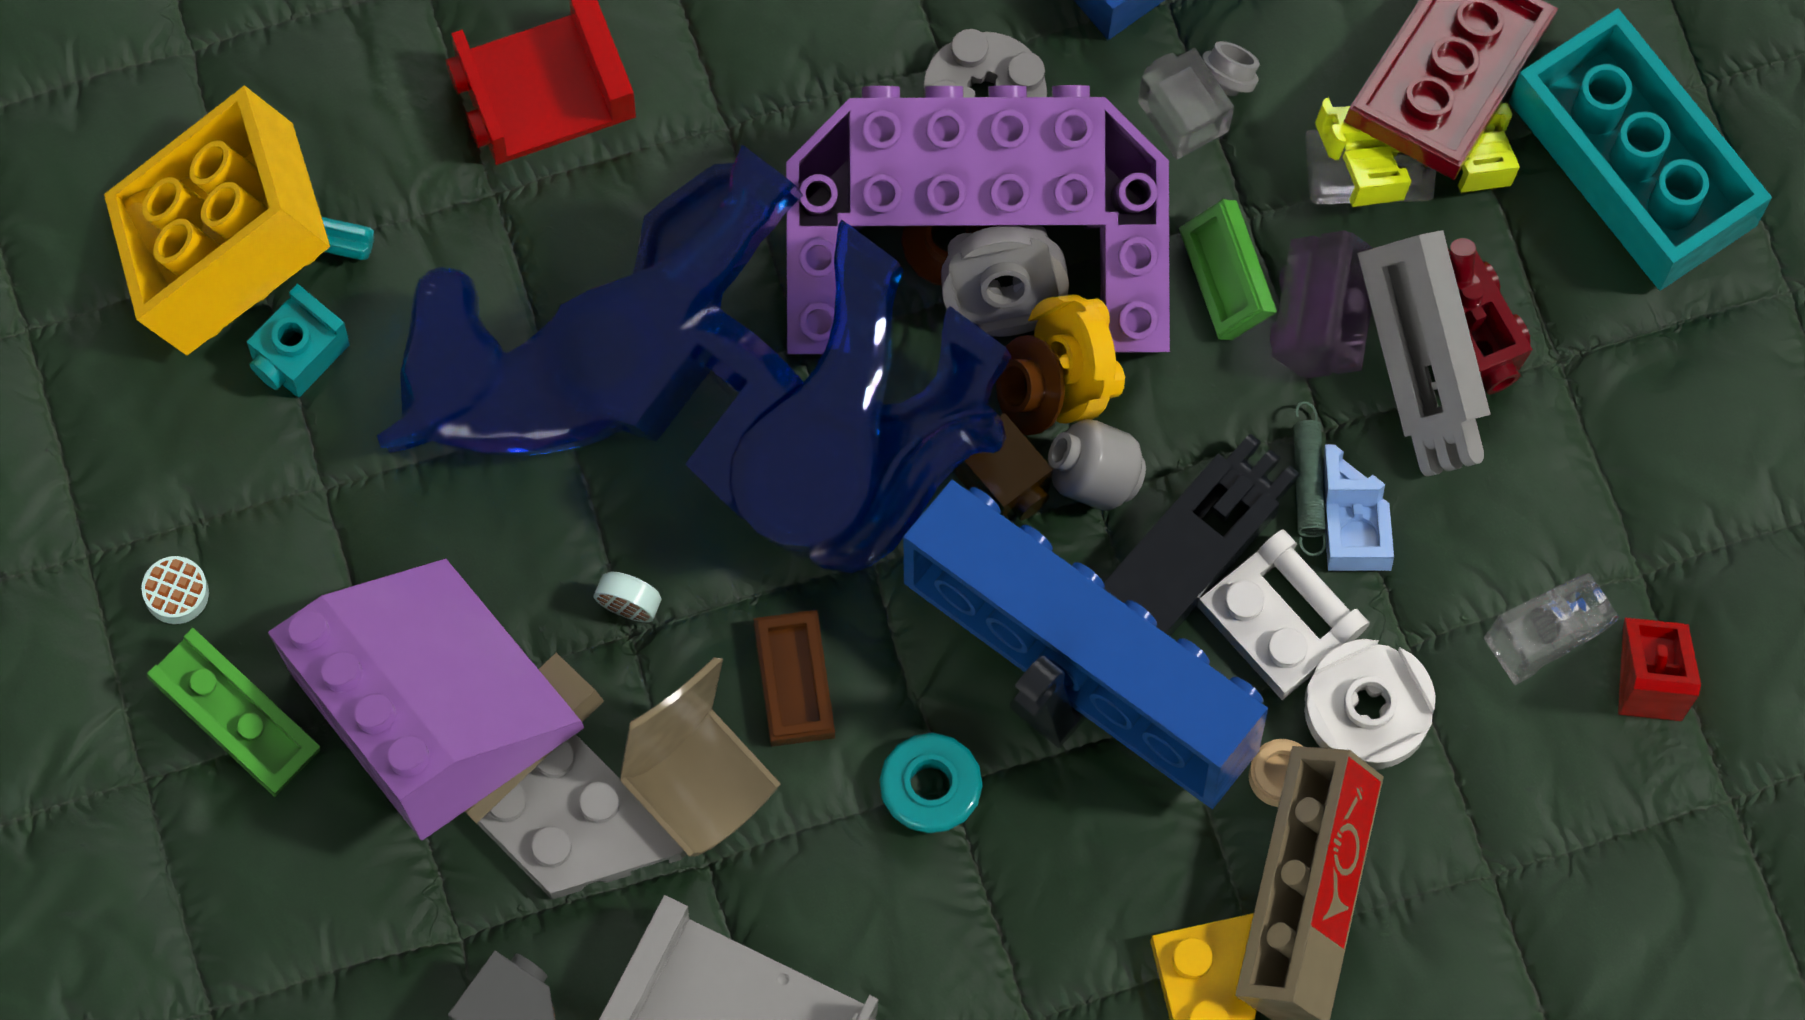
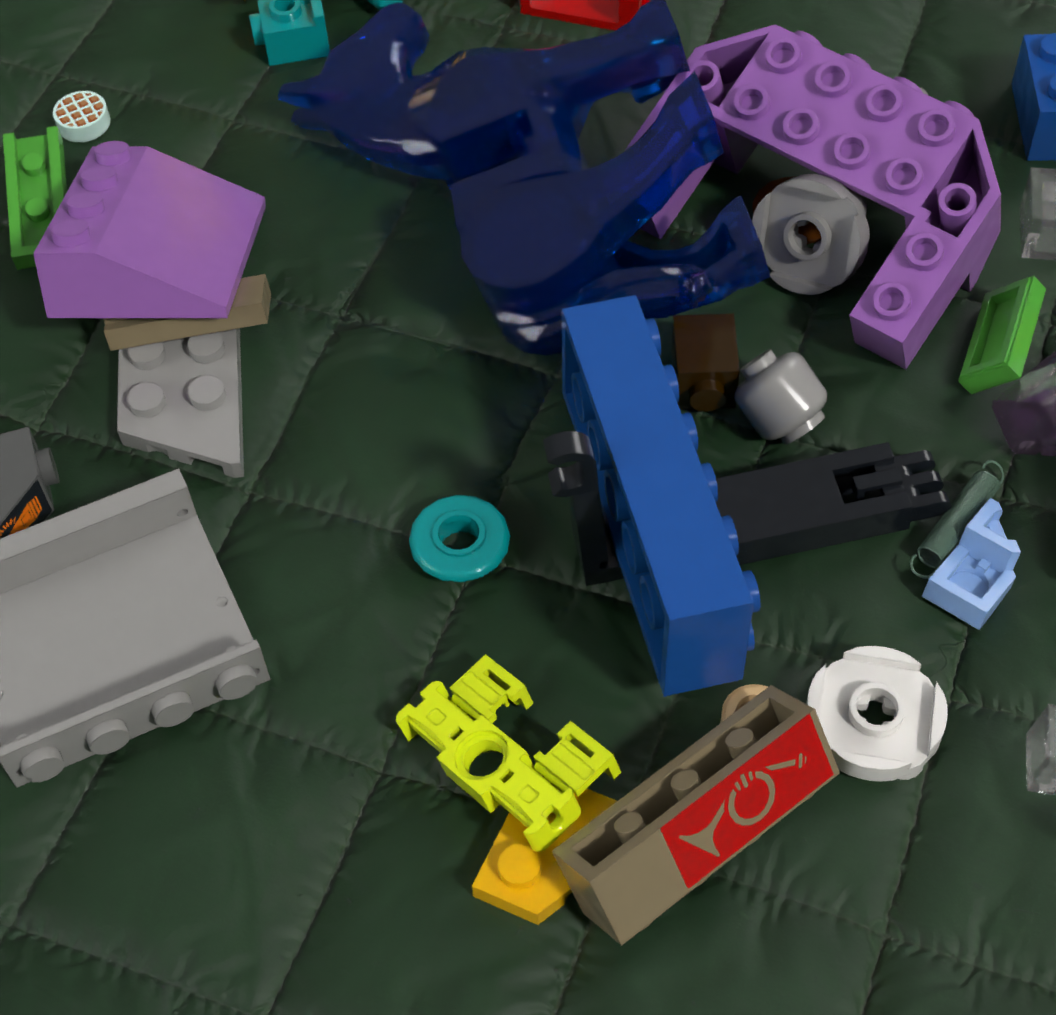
camera: 45 degrees right, 15 degrees down
light aqua tile [593,572,662,623] -> none
dark tan piece [620,657,781,857] -> none
reddish brown tile [754,610,835,747] -> none
reddish brown piece [995,335,1066,436] -> none
yellow plate [1028,294,1125,424] -> none
white plate [1197,529,1370,700] -> none
none -> neon yellow piece [396,654,621,852]

